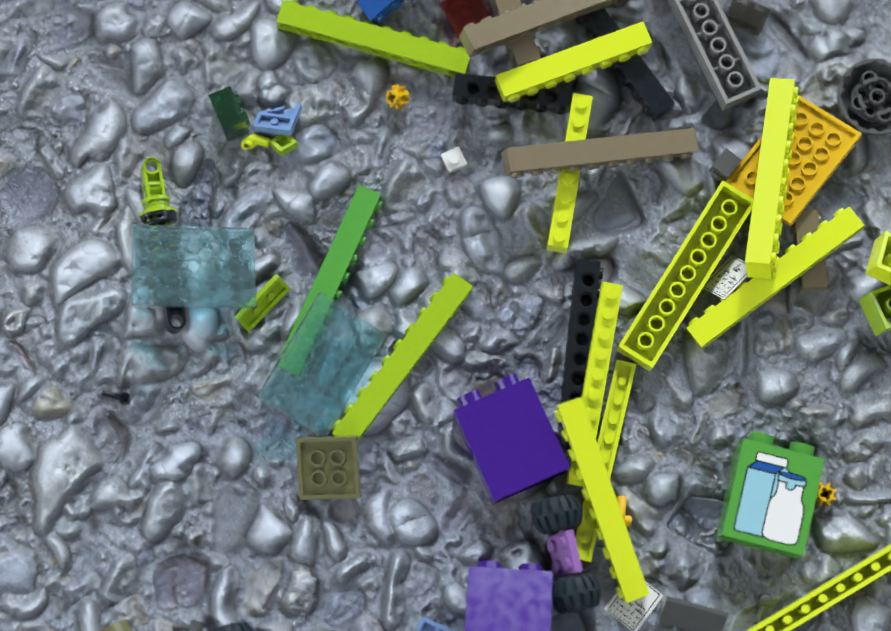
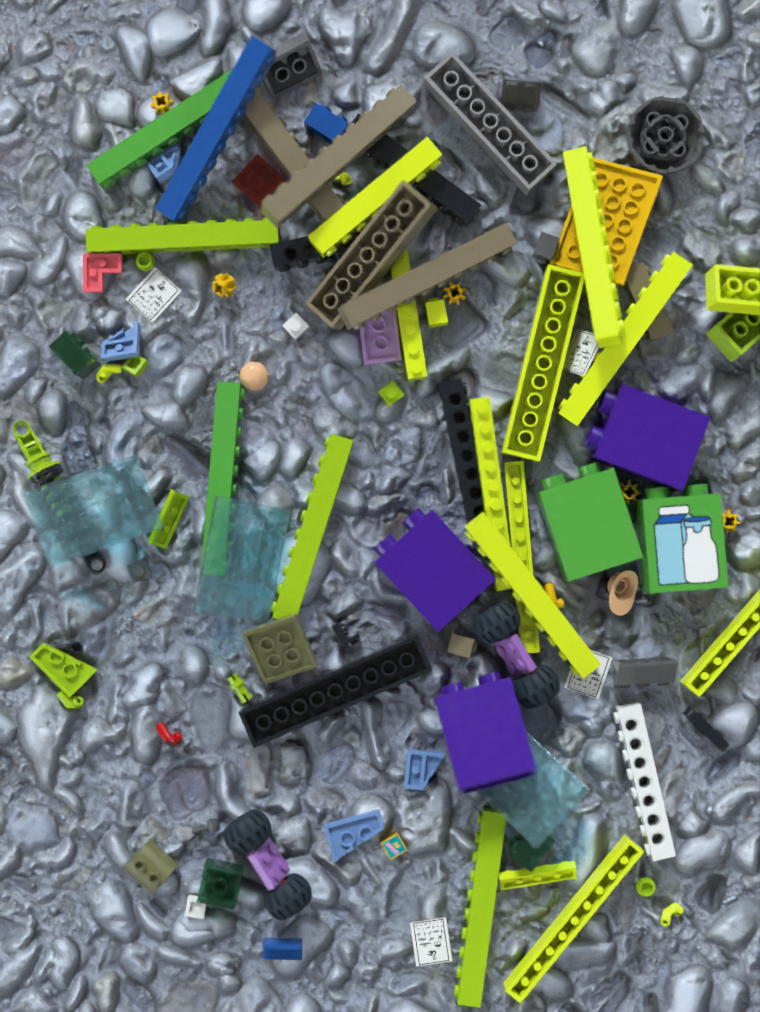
camera: 15 degrees left, 10 degrees up
none -> lime wing [29,643,98,698]
none -> lime arm [56,690,84,709]
none -> coral plate [83,253,123,293]
none -> white sticker [126,267,181,323]
none -> dark grey plate [127,559,153,583]
none -> lime plate [136,252,155,271]
none -> red arm [155,722,183,745]
none -> lime pin [227,673,252,704]
none -> black brick [238,633,432,748]
none -> light nougat hair [239,361,269,392]
none -> dark tan brick [305,180,438,330]
none -> black bracket [331,622,360,647]
none -> neon yellow hand [333,172,352,186]
none -> lavender tile [360,311,402,365]
none -> lime plate [378,381,405,407]
none -> neon yellow brick [425,298,448,328]
none -> yellow gear [443,282,466,306]
none -> dark tan brick [446,632,477,658]
none -> bright green brick [534,461,643,582]
none -> dark purple brick [584,384,711,492]
none -> light nougat piece [607,570,639,615]
none -> yellow gear [619,480,641,504]

